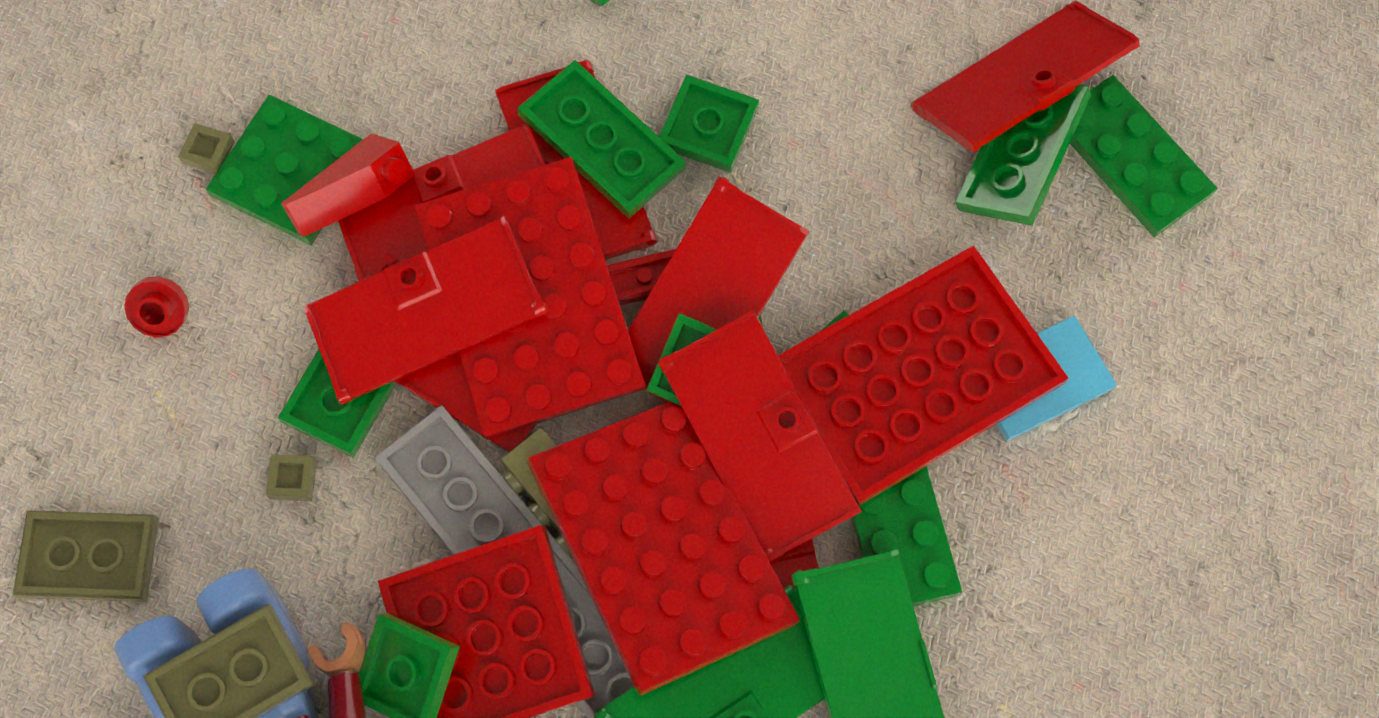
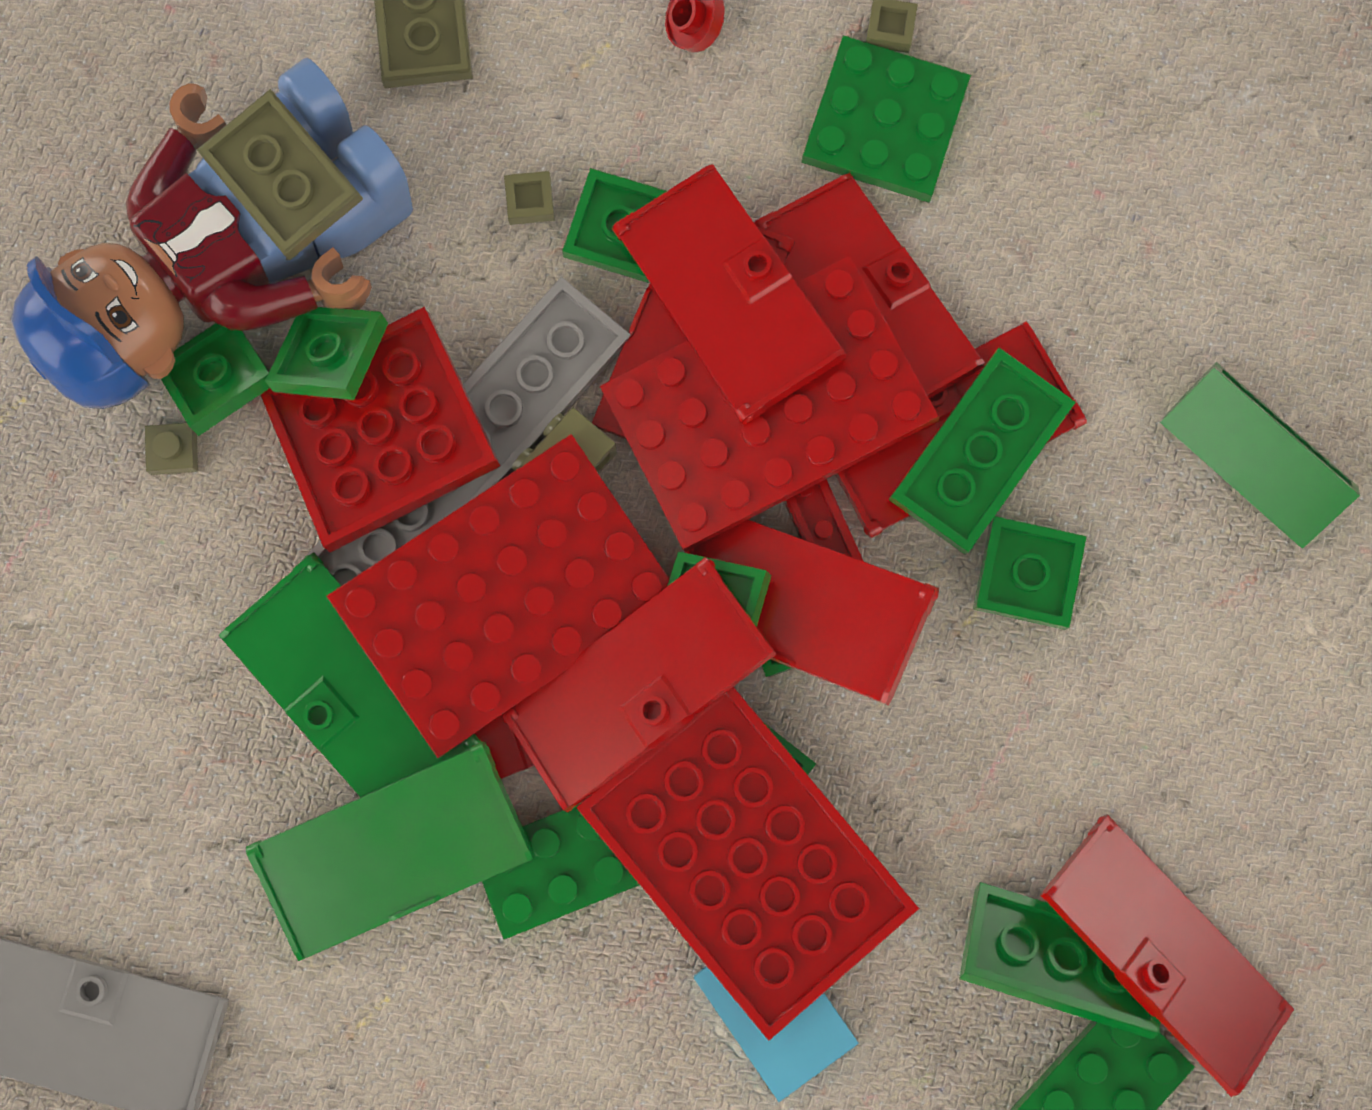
camera: 80 degrees right, 10 degrees up
red slope [281,133,416,237] -> none

